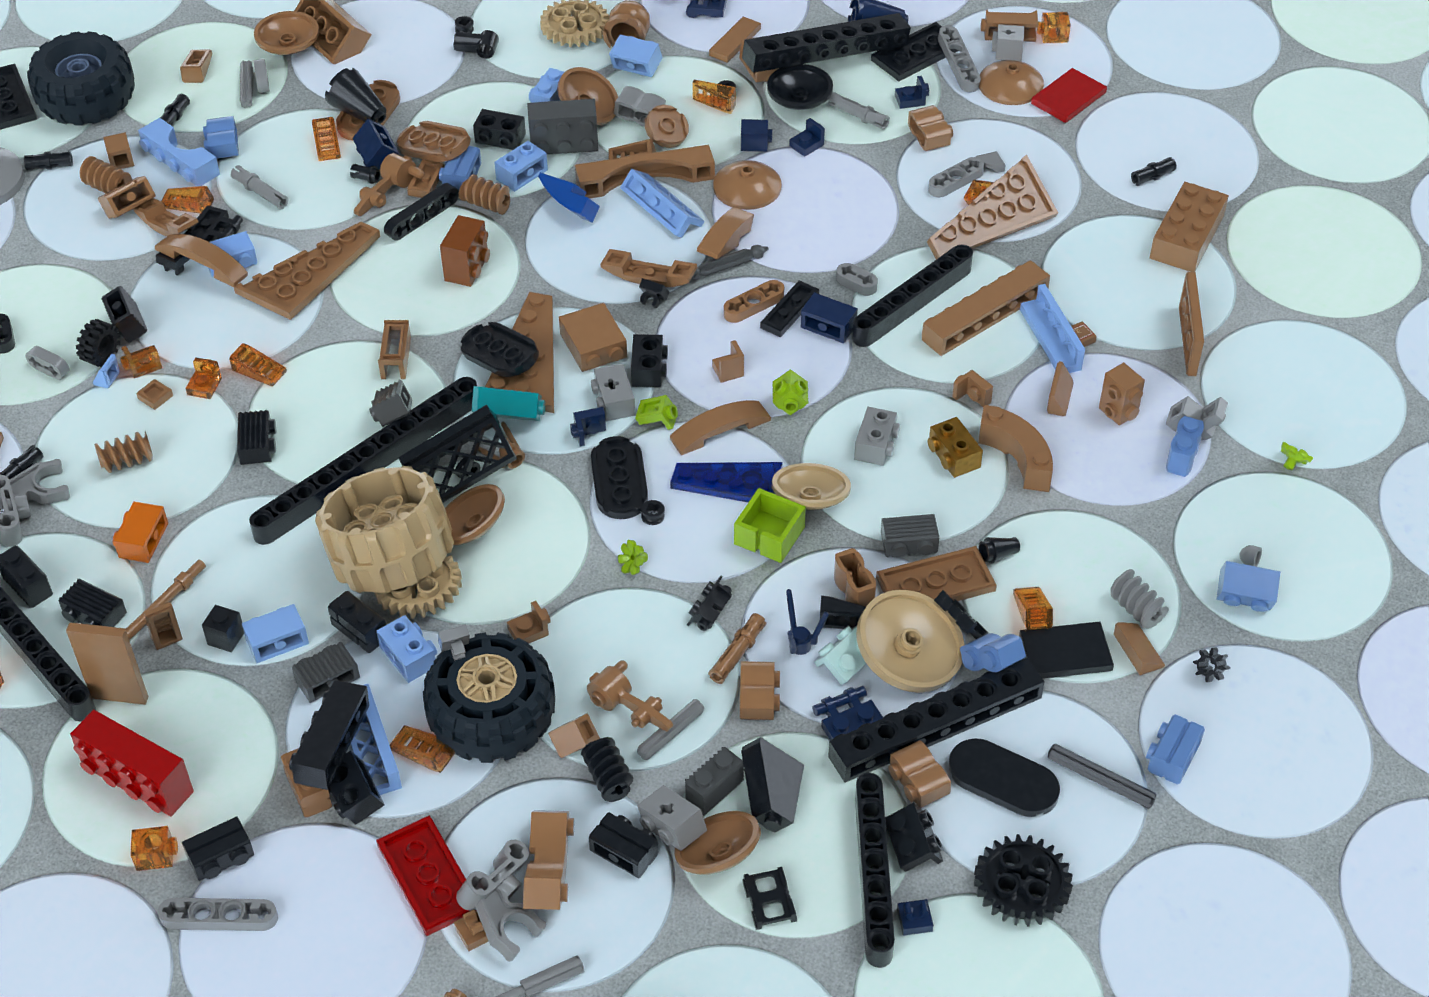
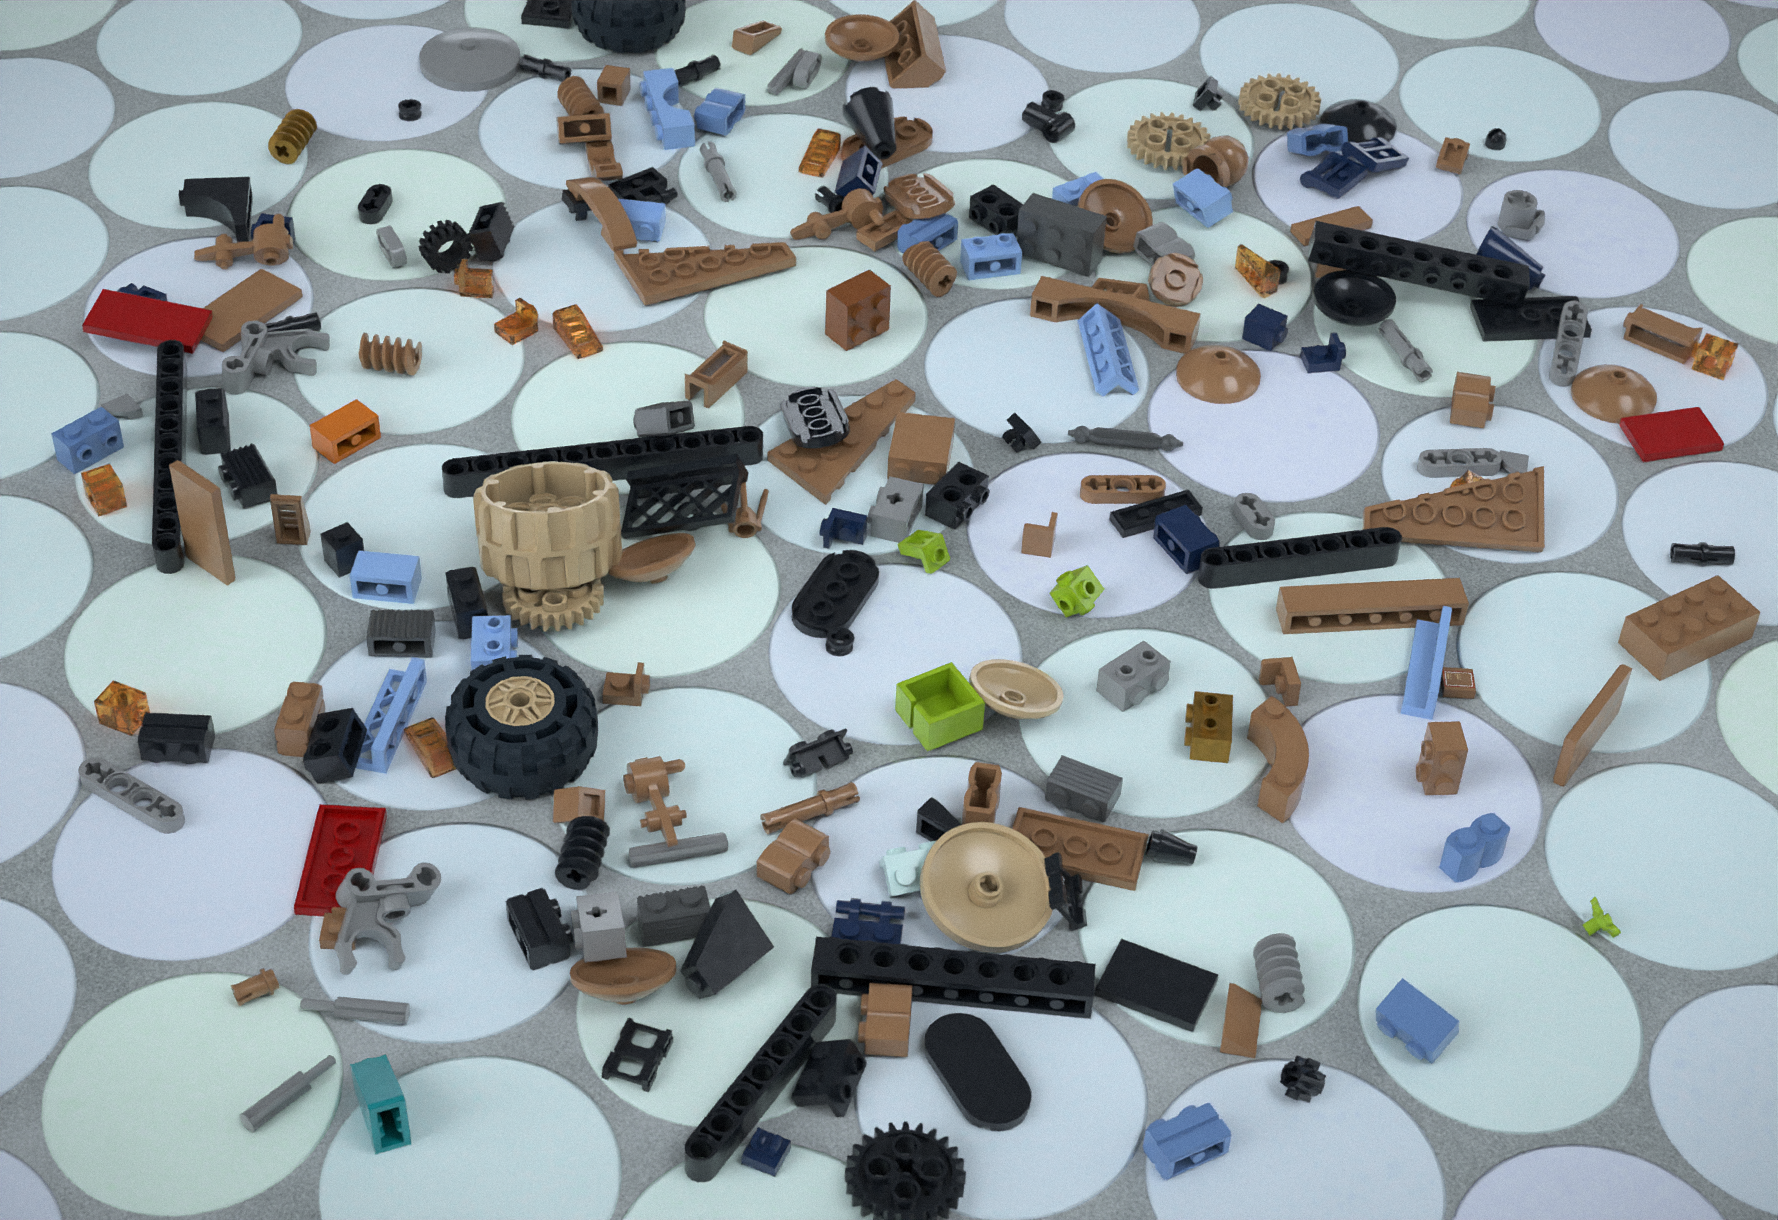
camera: 30 degrees right, 5 degrees down
red brick [70,709,194,817] -> none
light blue slope [93,354,120,389] -> none
medium nougat bar [126,559,206,640] -> none
medium nougat tile [136,379,174,410] -> none
clear orange slope [161,186,214,213] -> none
black brick [237,410,277,465] -> none
black brick [289,680,369,790] -> none
black beam [384,183,459,241] -> none
light grey tile [438,624,470,661] -> none
teal slope [472,386,545,421] -> none
medium nougat brick [523,810,574,910] -> none
blue slope [538,172,600,223] -> none
medium nougat slope [600,249,697,287] -> none
lime plant [618,540,648,575] -> none
medium nougat slope [670,400,771,456] -> none
clear blue wing [670,462,783,502] -> none
medium nougat slope [697,207,754,259] -> none
dark blue plant [786,589,829,655] -> none
dark blue bracket [895,75,929,109] -> none
medium blue brick [960,633,1026,672] -> none
light grey brick [992,24,1024,61] -> none
clear orange slope [1013,586,1053,630] -> none
medium nougat slope [1047,361,1074,416] -> none
axle [1048,744,1157,808] -> none
light grey brick [1166,396,1228,440] -> none
light grey hinge [1239,545,1262,567] -> none

